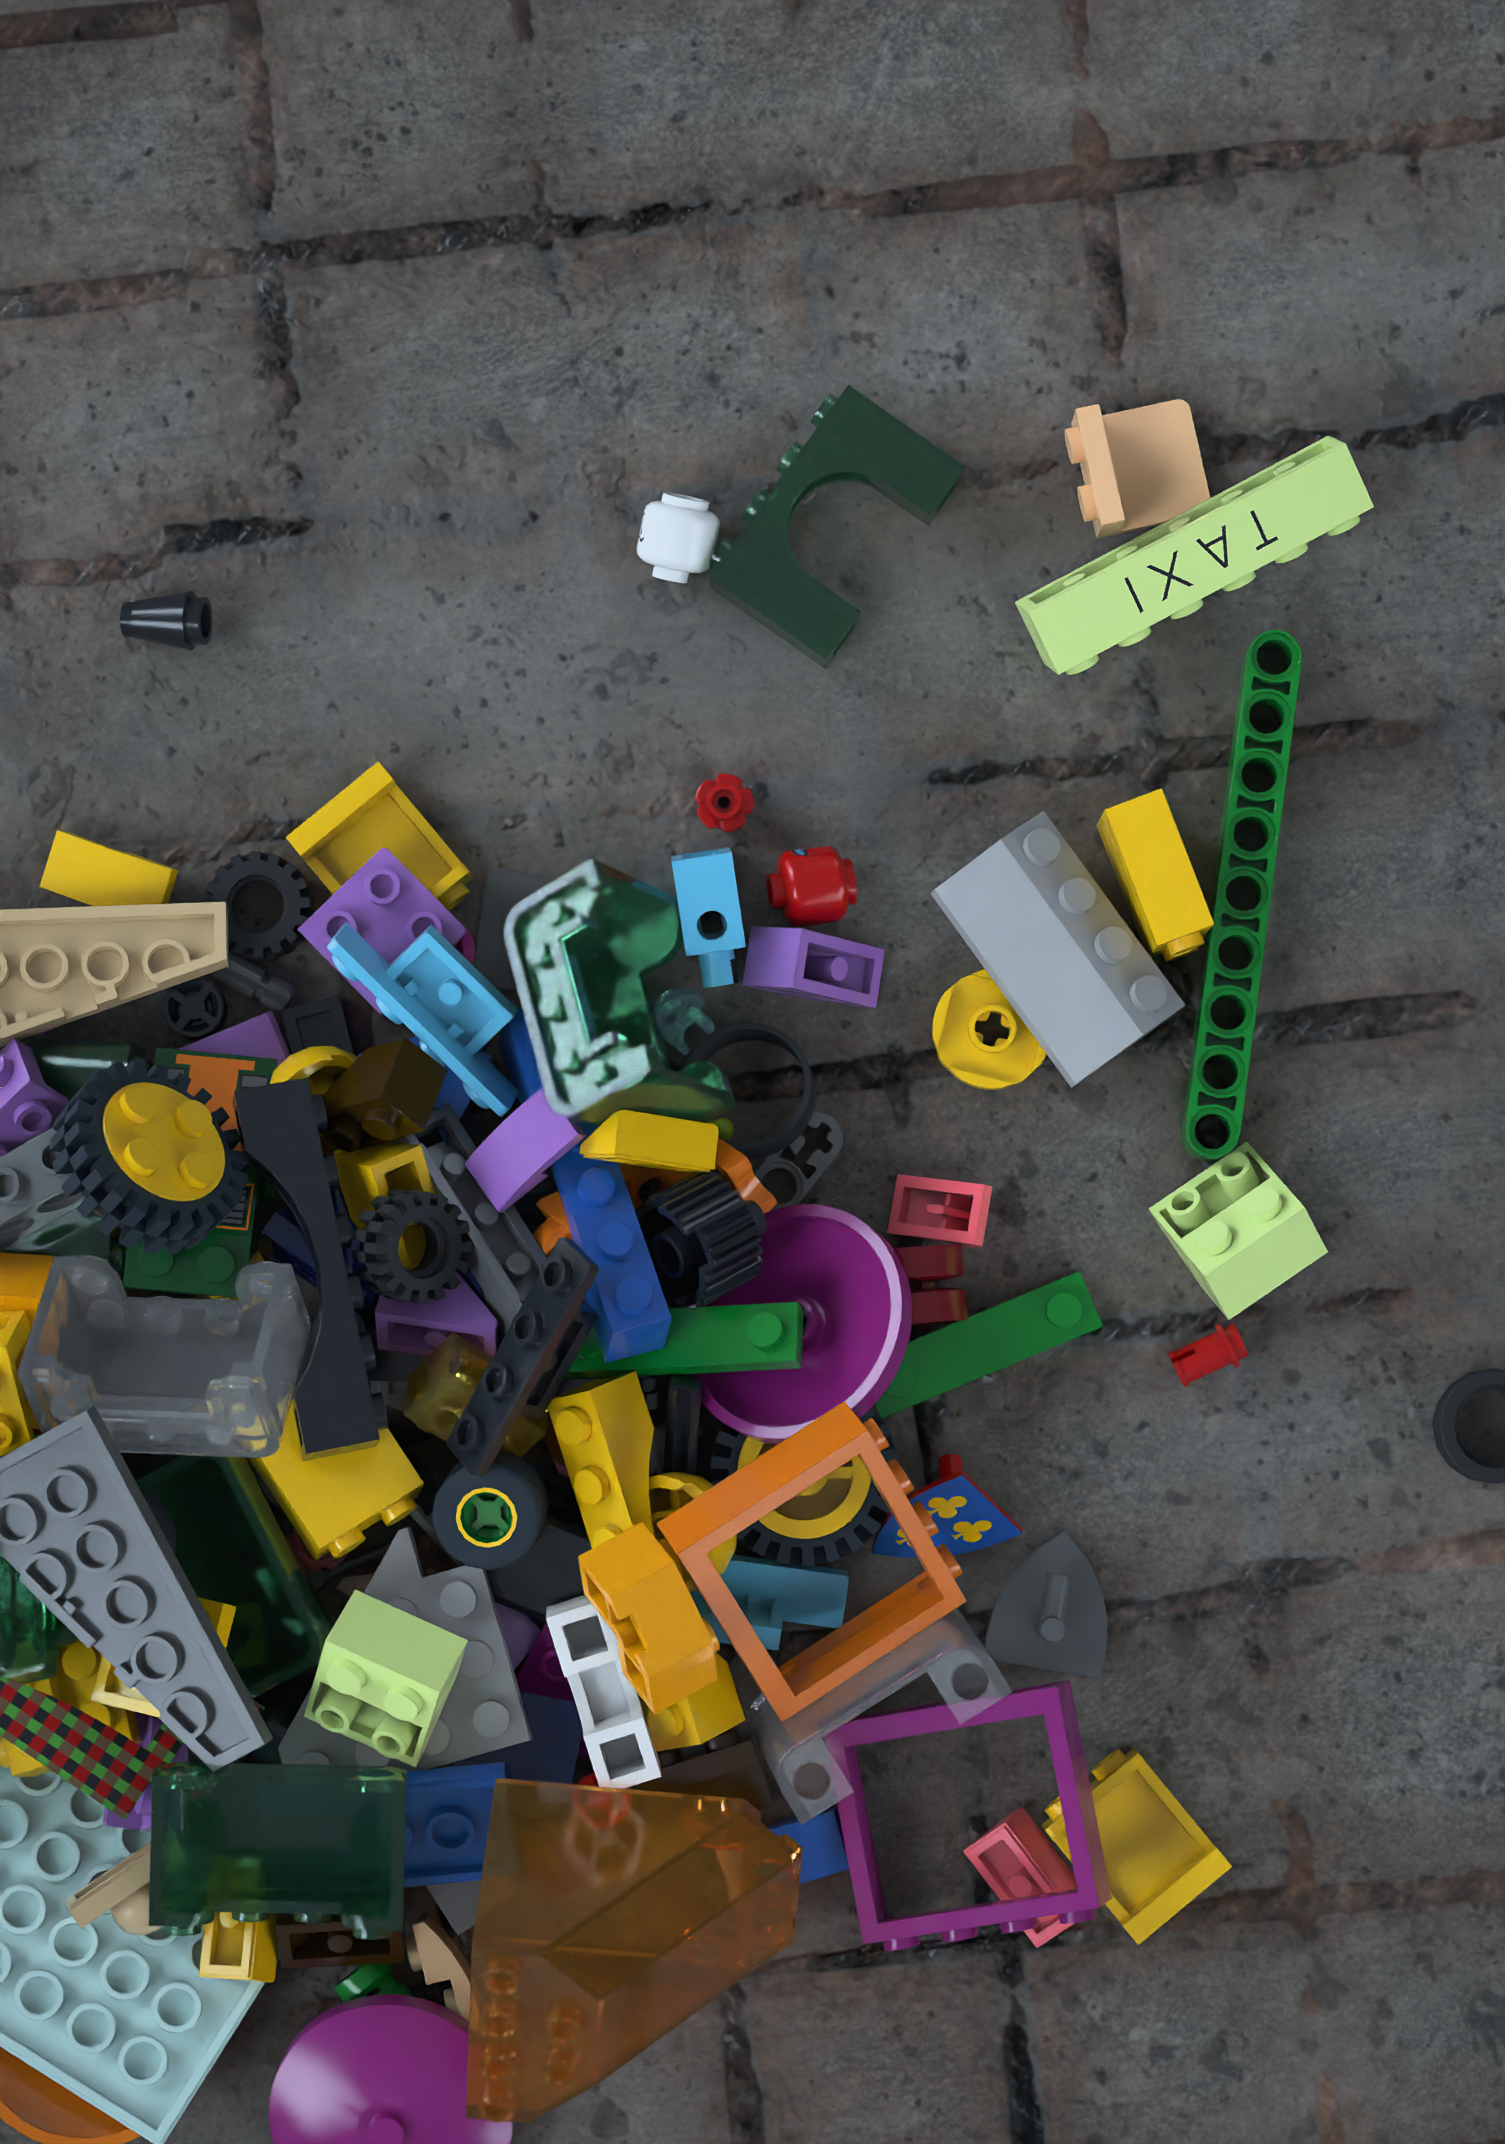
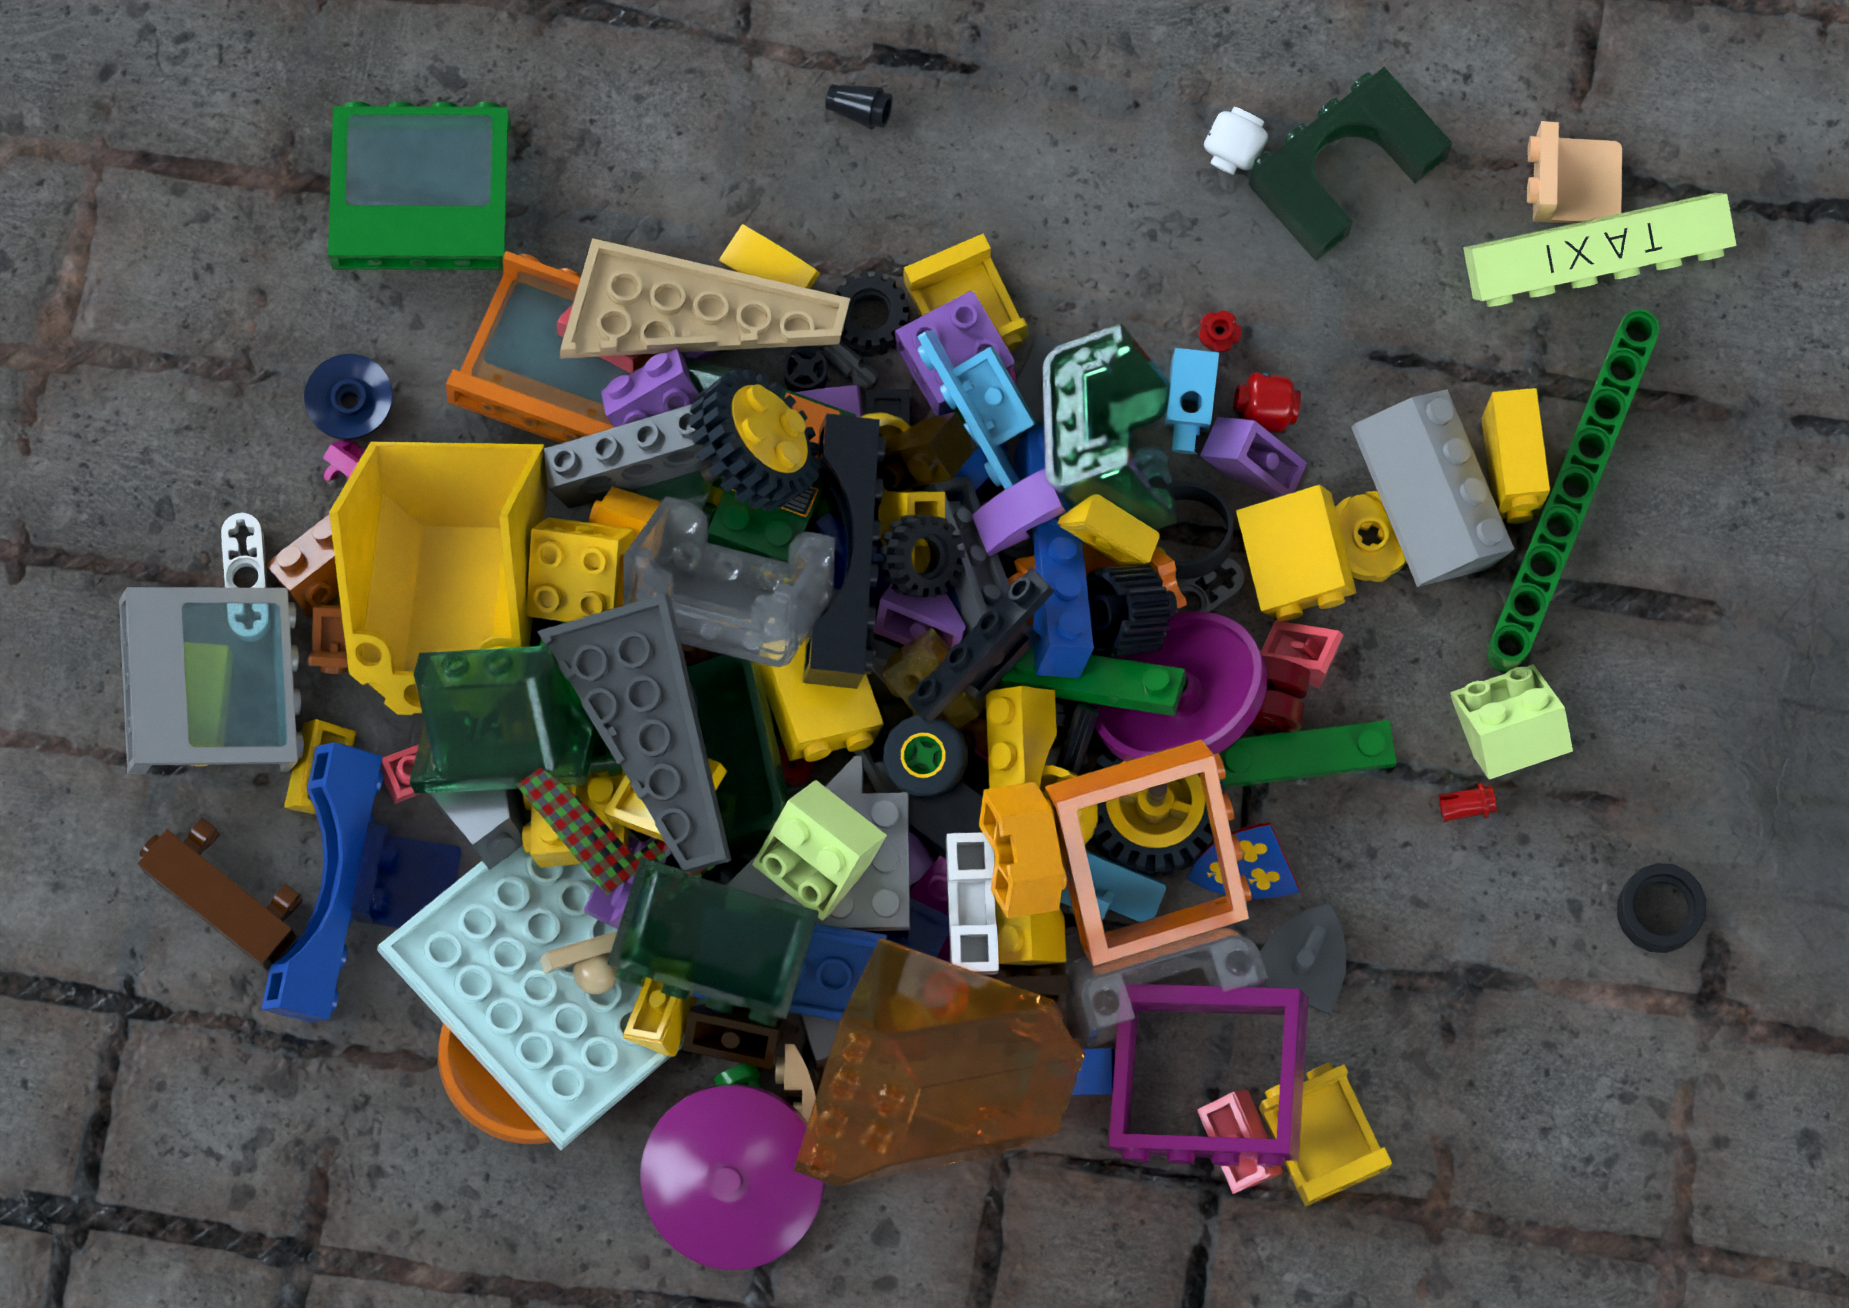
camera: 10 degrees right, 10 degrees down
none -> yellow brick [1236,484,1357,622]

